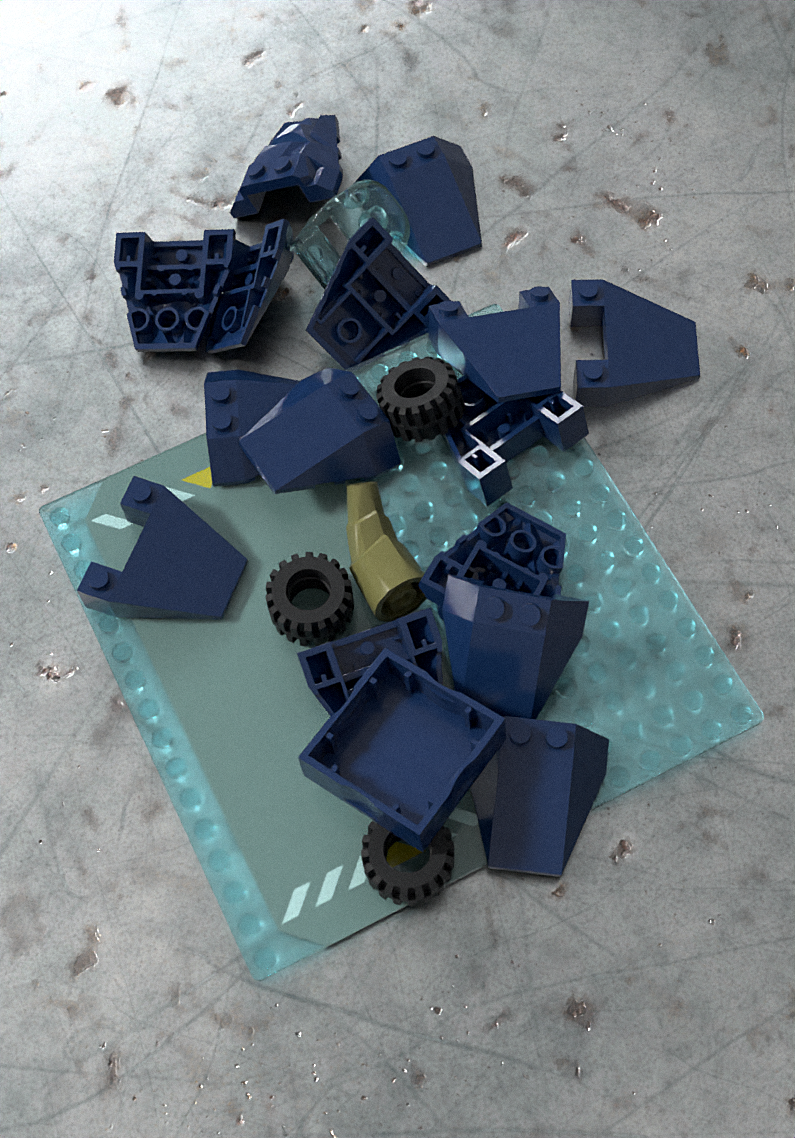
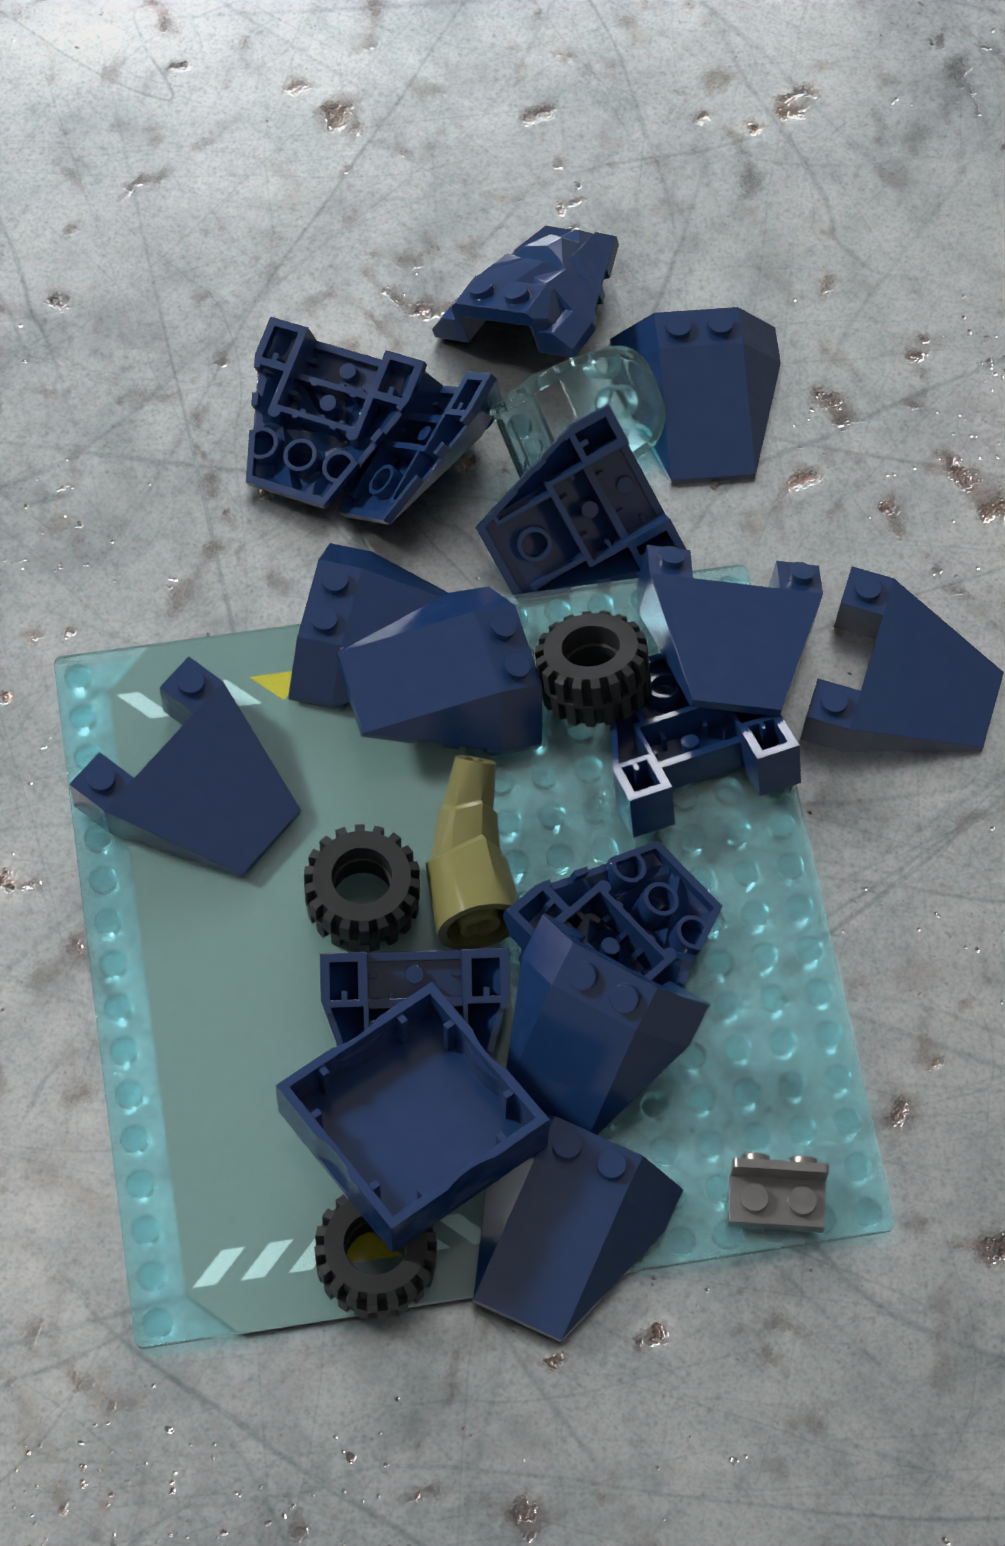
camera: 10 degrees right, 0 degrees up
none -> flat silver bracket [727,1152,829,1233]

